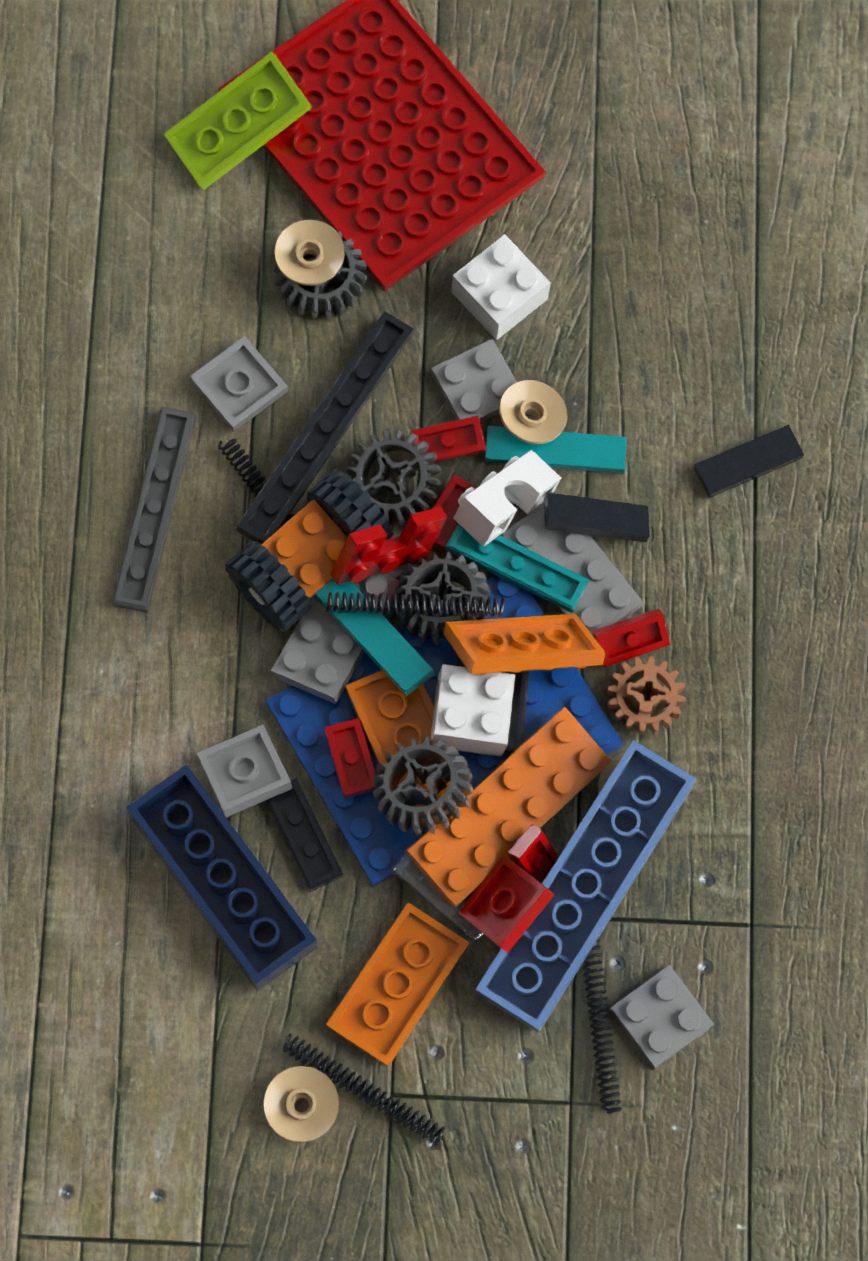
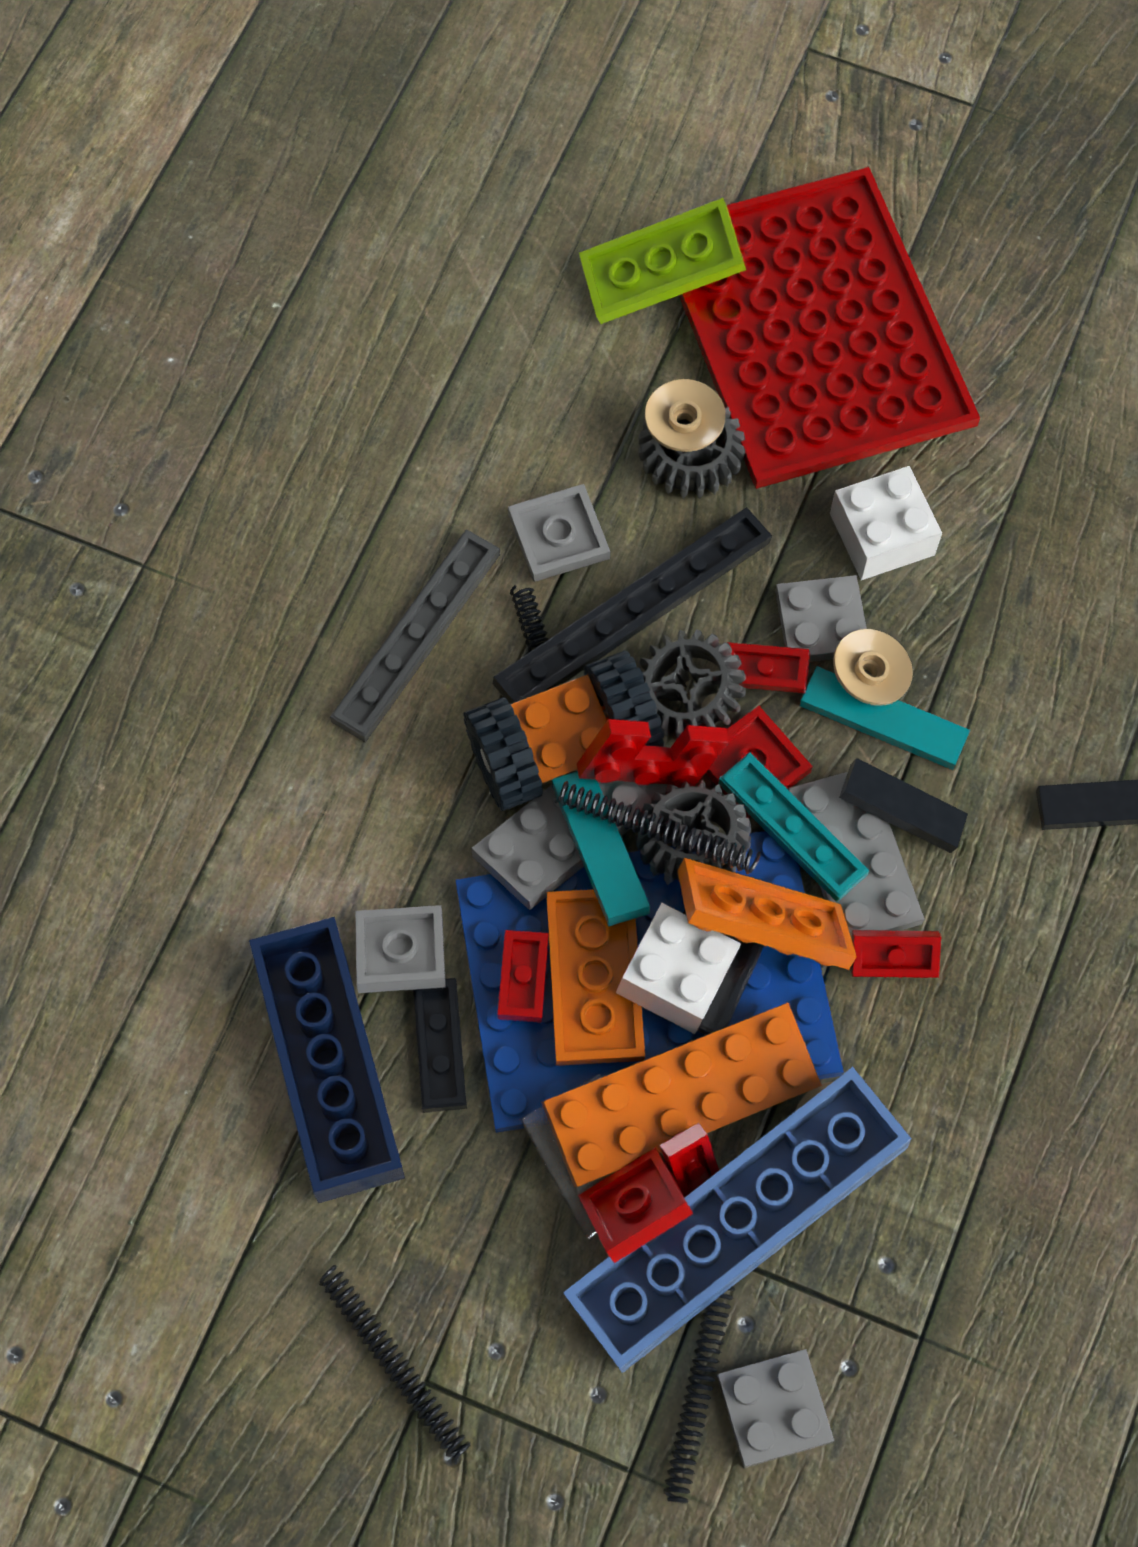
camera: 25 degrees right, 5 degrees down
tan dish [264,1066,339,1142] -> none
orange plate [326,902,470,1068] -> none
dark grey gear [373,736,473,835] -> none
white arch [453,450,561,547] -> none
nougat gear [607,656,686,735] -> none

